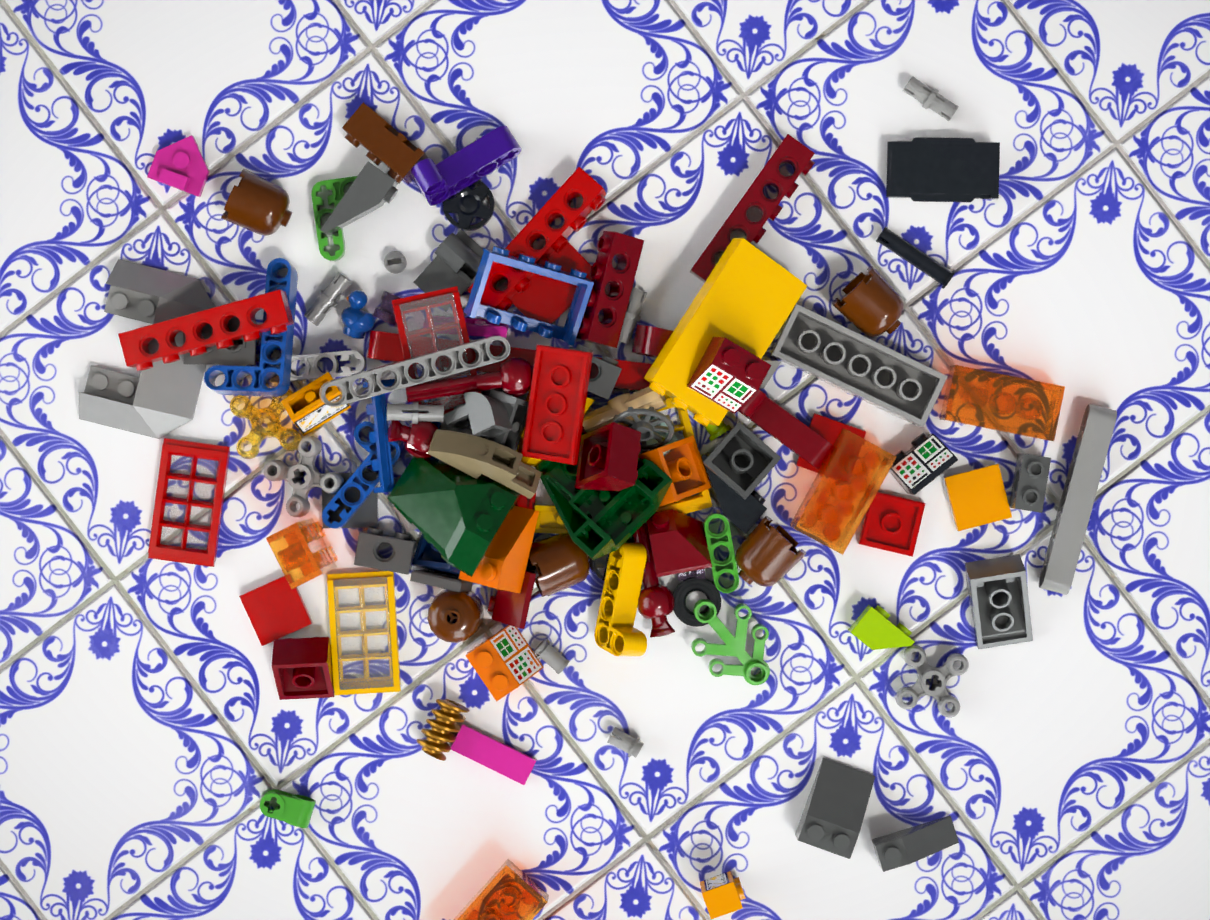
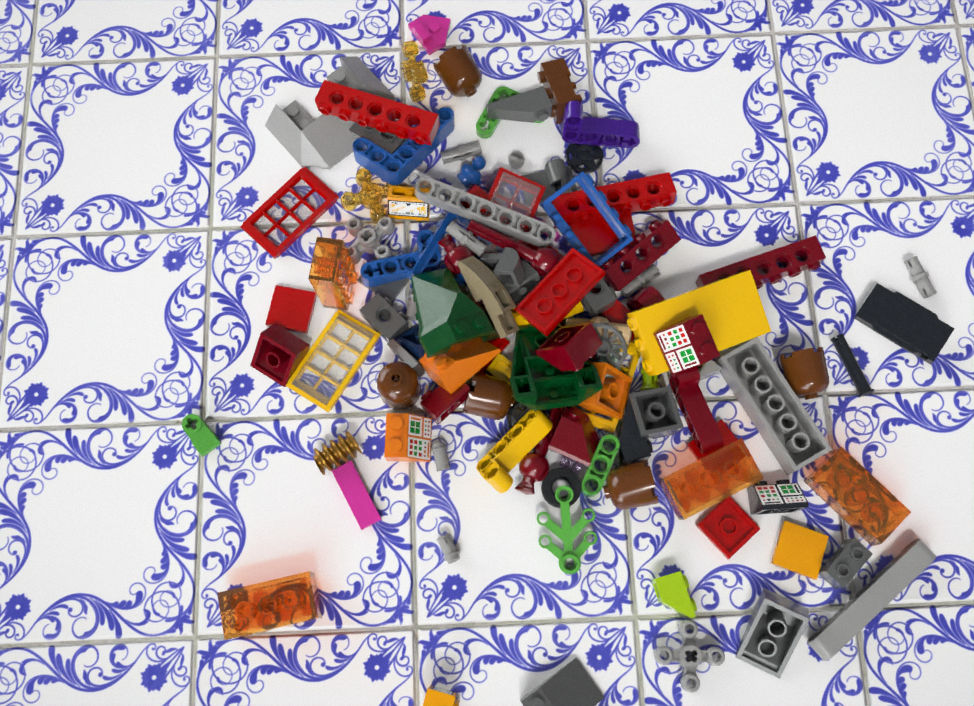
camera: 40 degrees right, 15 degrees down
none -> clear yellow gear [400,40,428,102]

